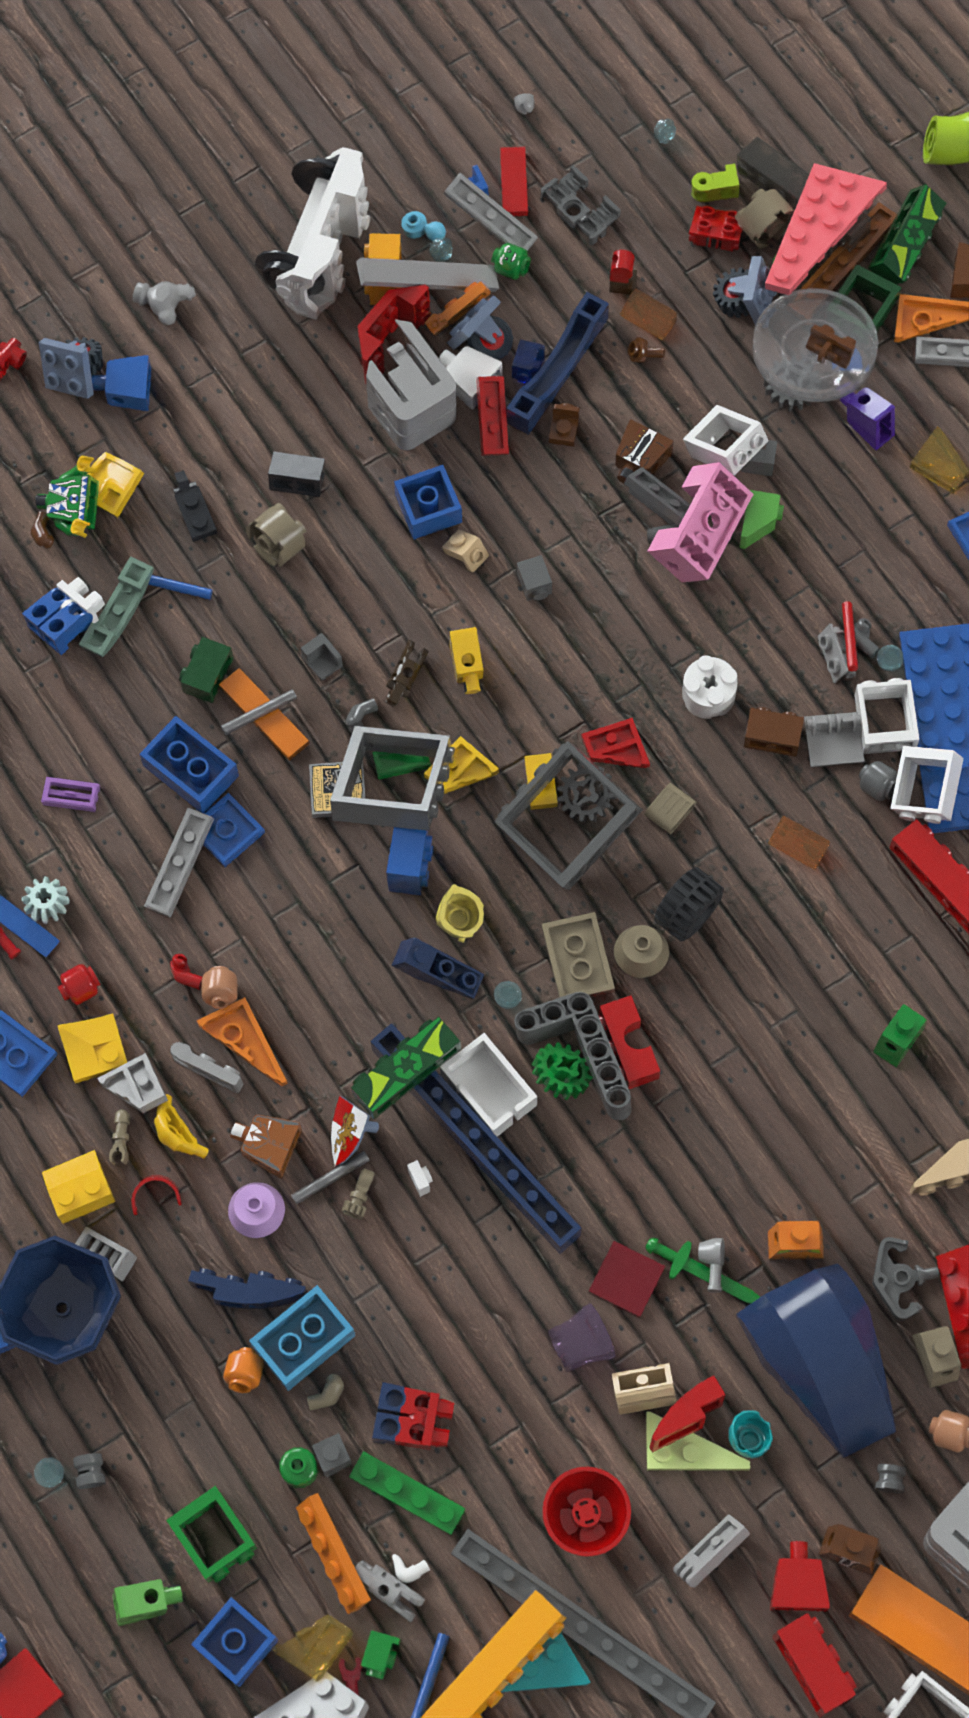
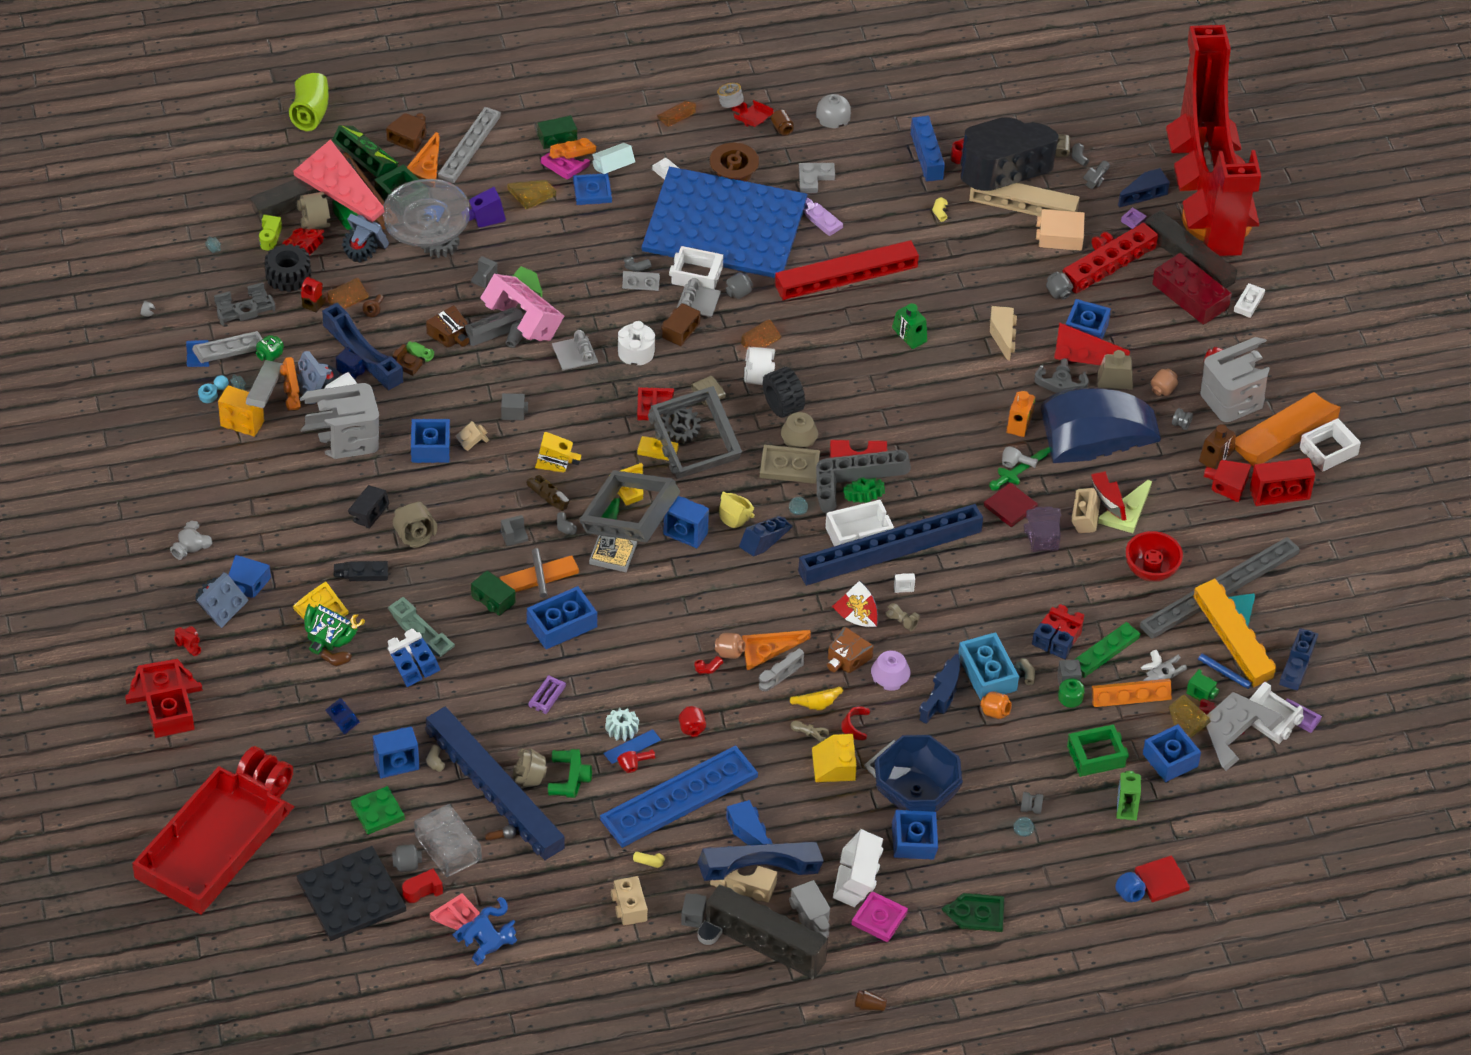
camera: 75 degrees left, 20 degrees down
yellow plate [57,1013,127,1084] -> none
light grey wing [98,1053,168,1113] -> none
light grey tile [144,808,214,918] -> none
blue bar [148,575,213,600] -> none
blue tile [203,793,265,867] -> none
white piece [255,147,370,320] -> none
flat silver bar [291,1151,370,1205] -> none
dark green brick [351,1016,461,1120] -> none
red slope [358,284,431,385] -> none
red plate [476,376,509,456] -> none
red tile [500,147,528,216] -> none
light grey hinge [673,1514,750,1588] -> none
white window [683,405,768,476] -> none
teal hair [728,1410,773,1459] -> none
reddish brown hips [805,324,856,369] -> none
red bar [842,601,858,672] -> none
clear light blue plate [877,645,904,671] -> none
white window [890,746,964,824] -> none
none -> black tyre [264,244,311,292]
none -> bright green arm [407,341,434,361]
none -> light grey hinge [552,330,598,371]
none -> white brick [744,347,775,385]

